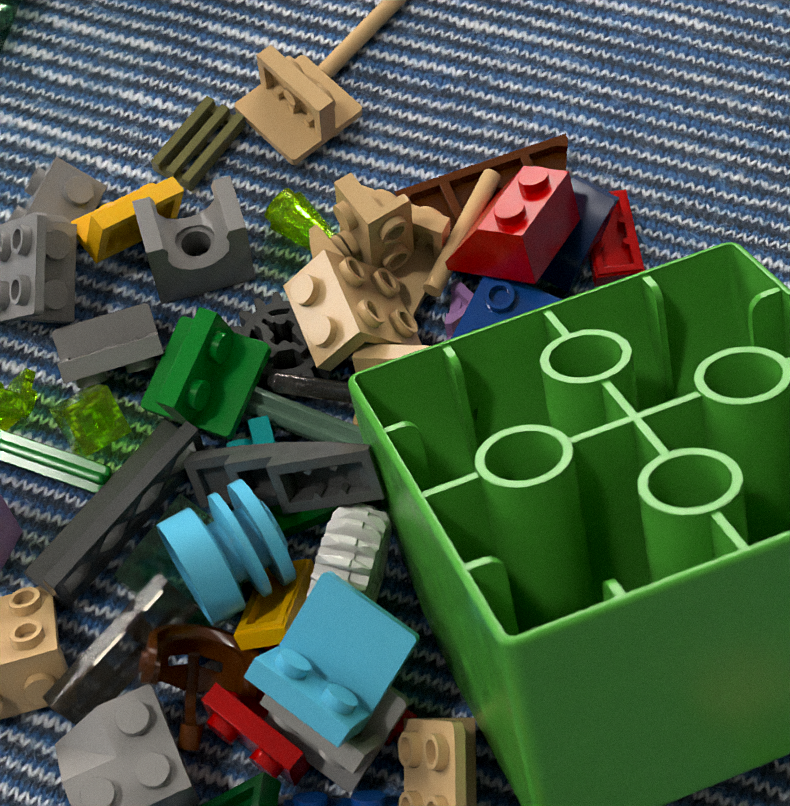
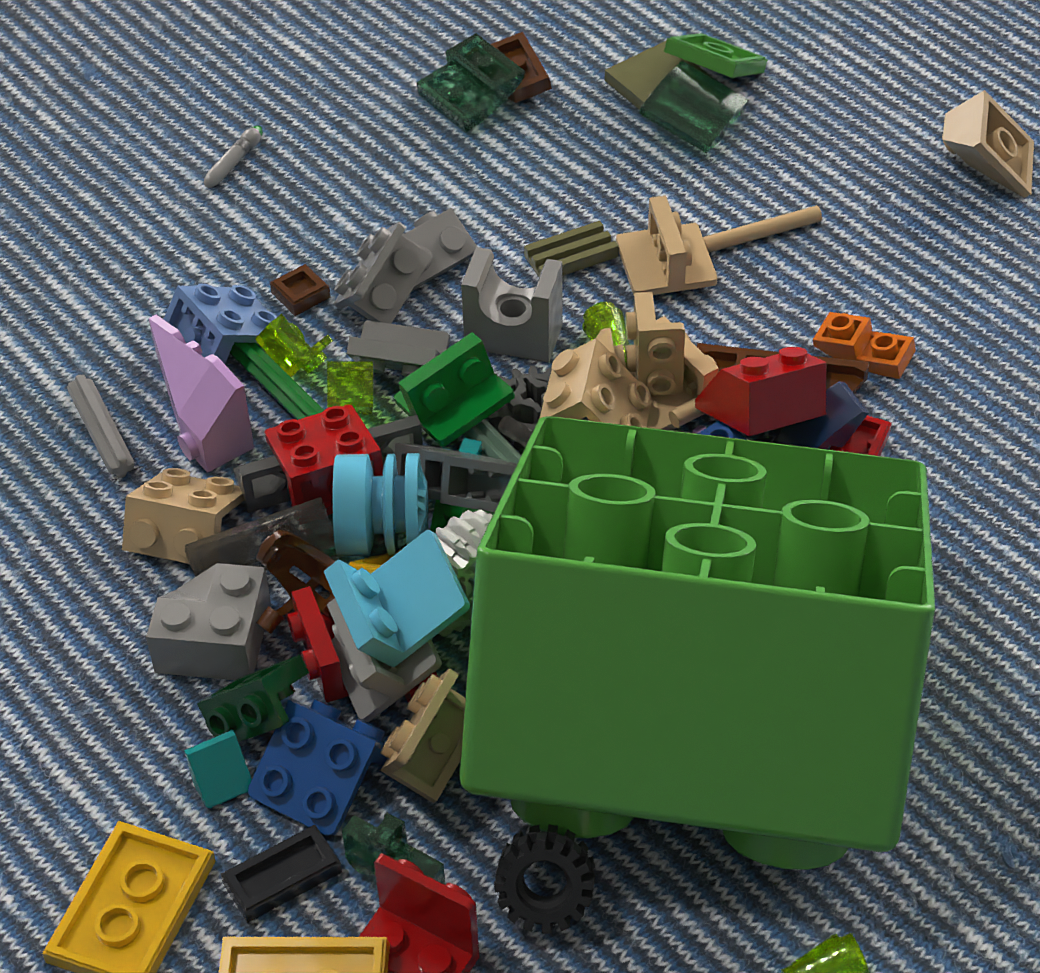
camera: 30 degrees right, 15 degrees down
yellow bracket [71,176,184,263] -> none
none -> red bracket [264,404,384,524]
none -> orange slope [813,312,916,379]

